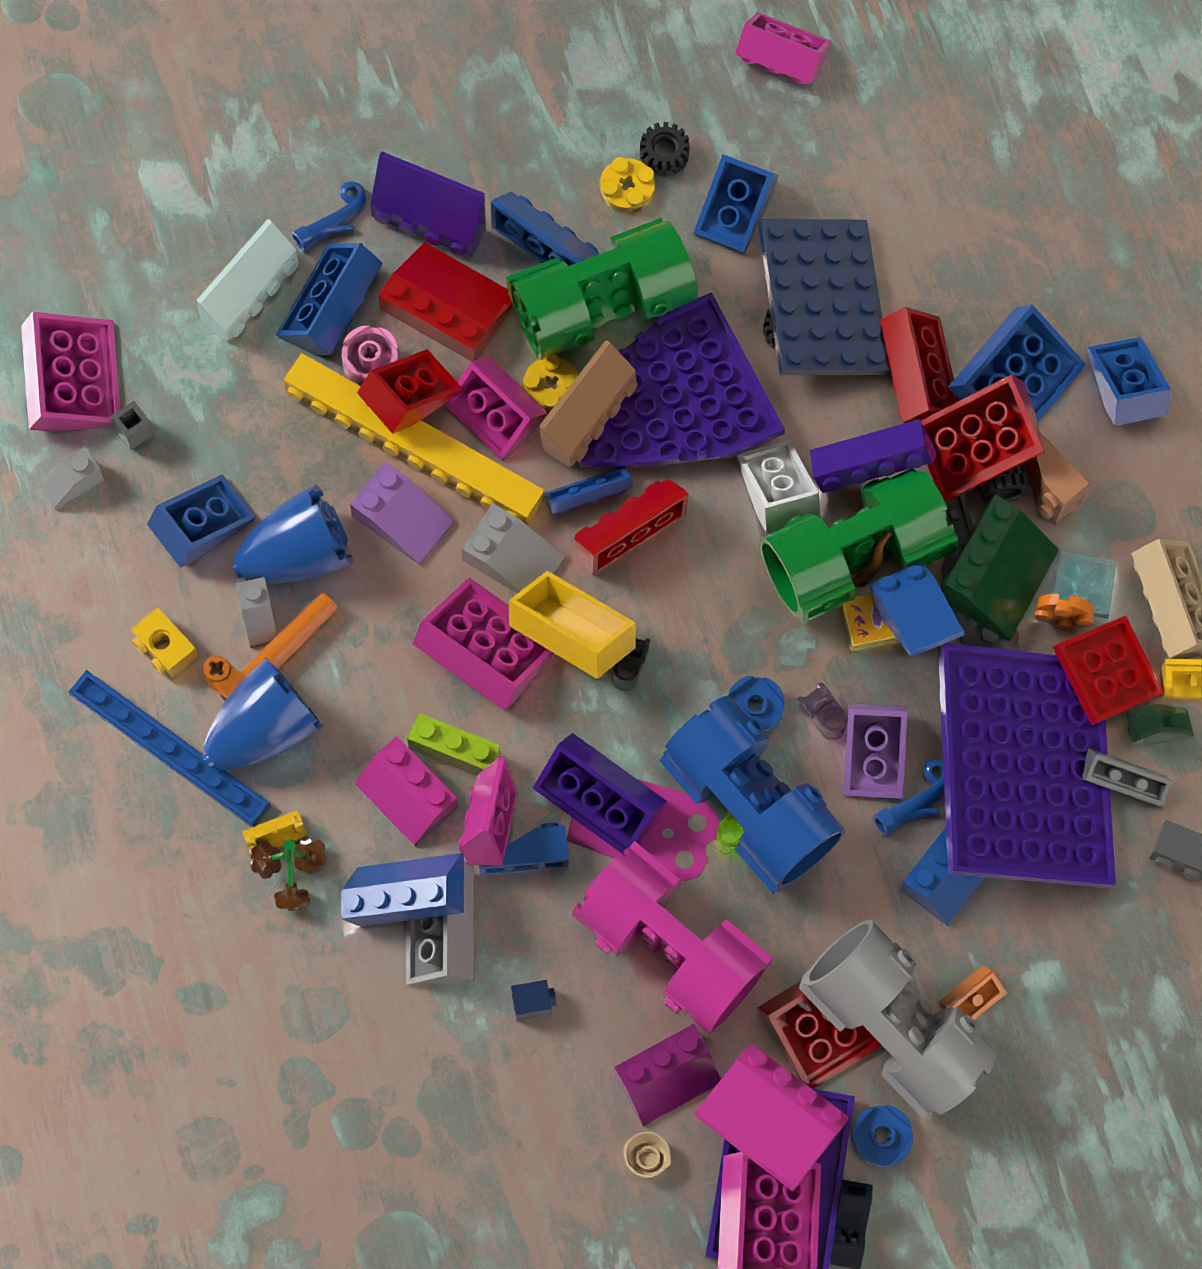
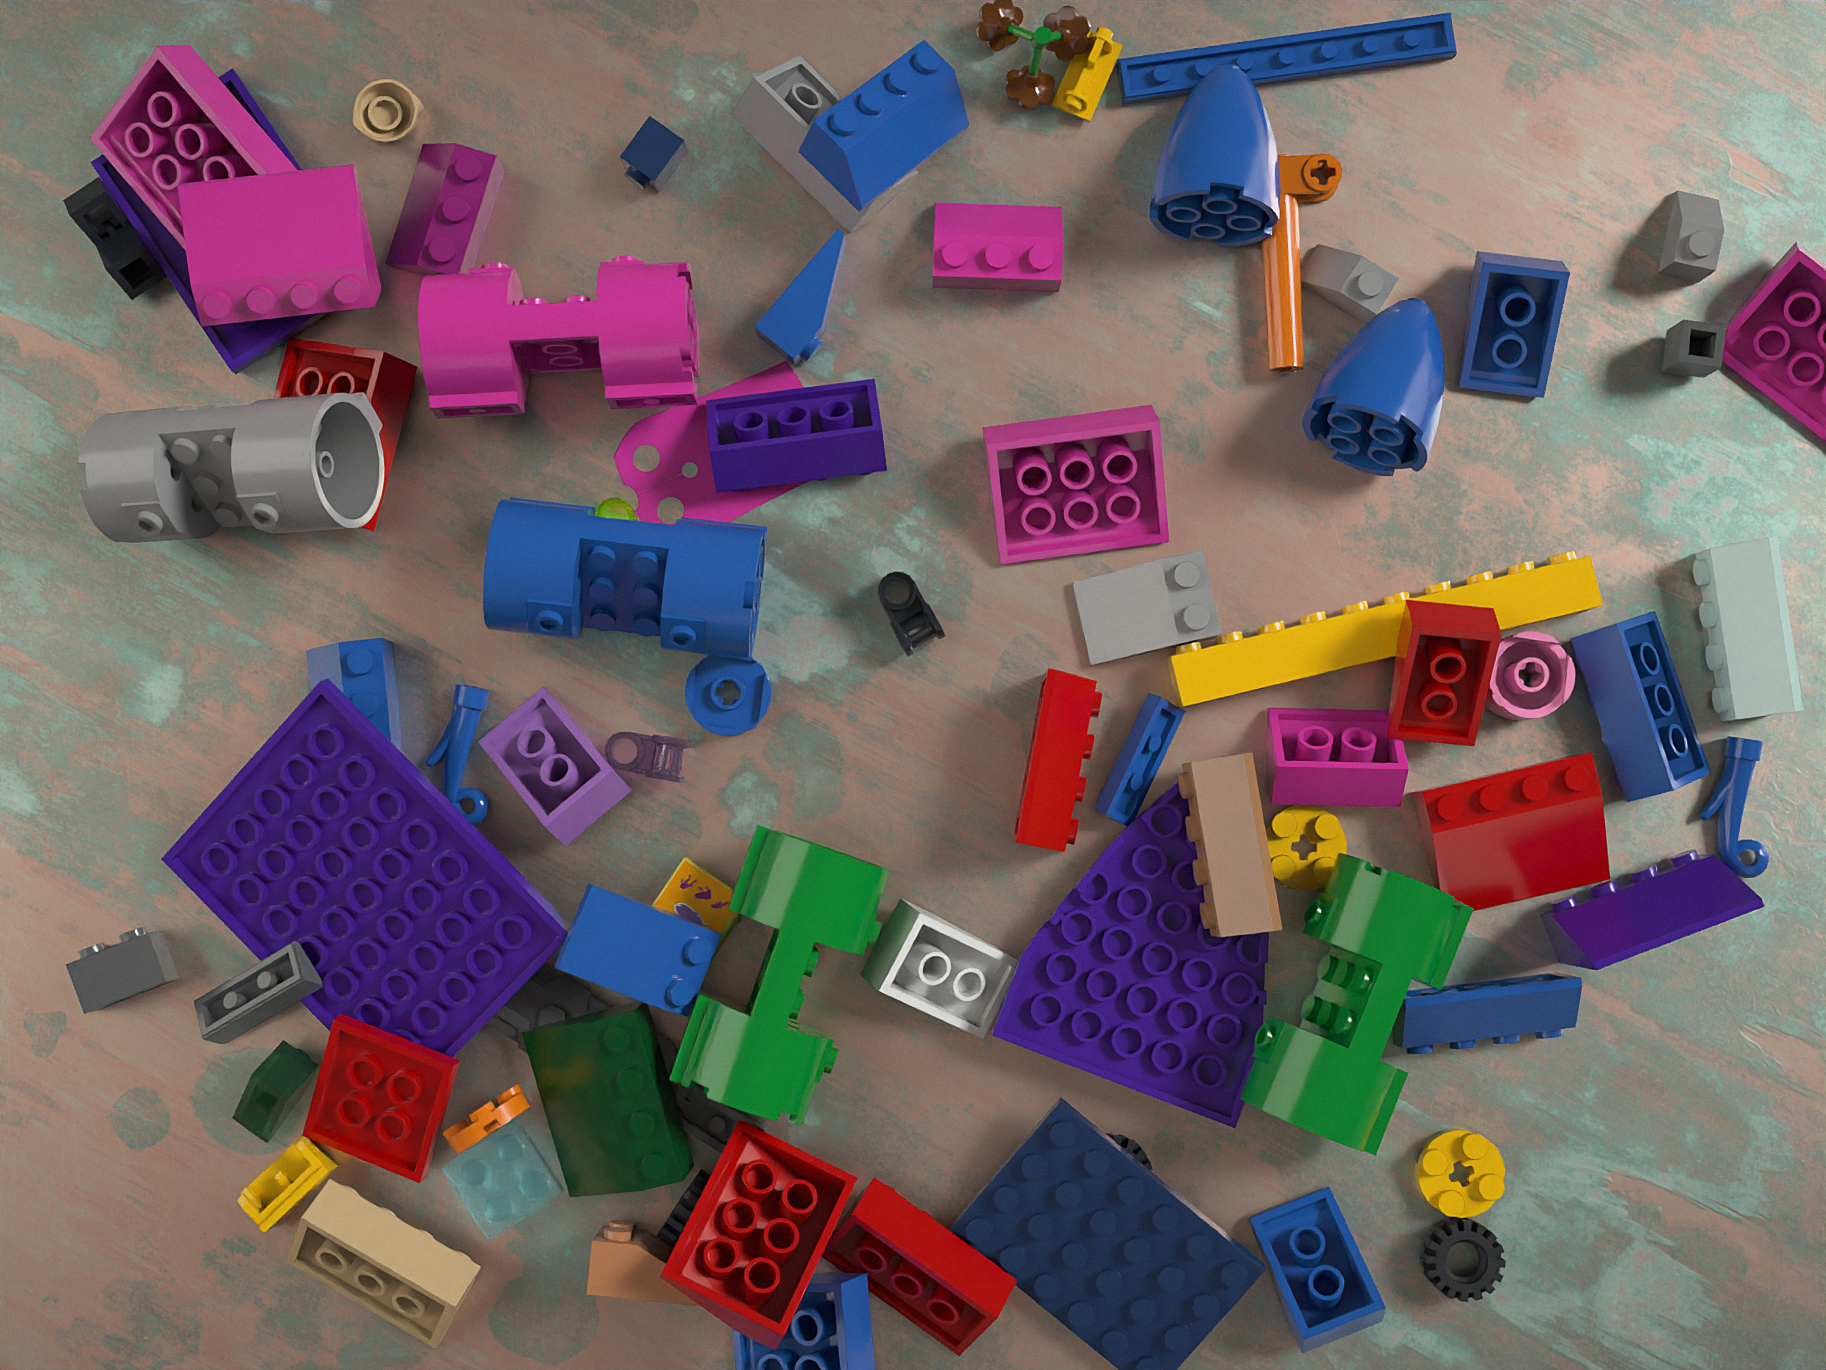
camera: 135 degrees right, 15 degrees up
yellow brick [131,607,198,679] -> none
medium lavender slope [350,462,455,565] -> none
lime brick [407,713,501,776] -> none
dark pink slope [459,757,518,865] -> none
yellow piece [509,571,636,679] -> none
dark purple slope [810,419,937,493] -> none
blue plate [851,1105,913,1168] -> none
dark orange animal [853,531,892,587] -> none
orange slope [939,966,1007,1020] -> none

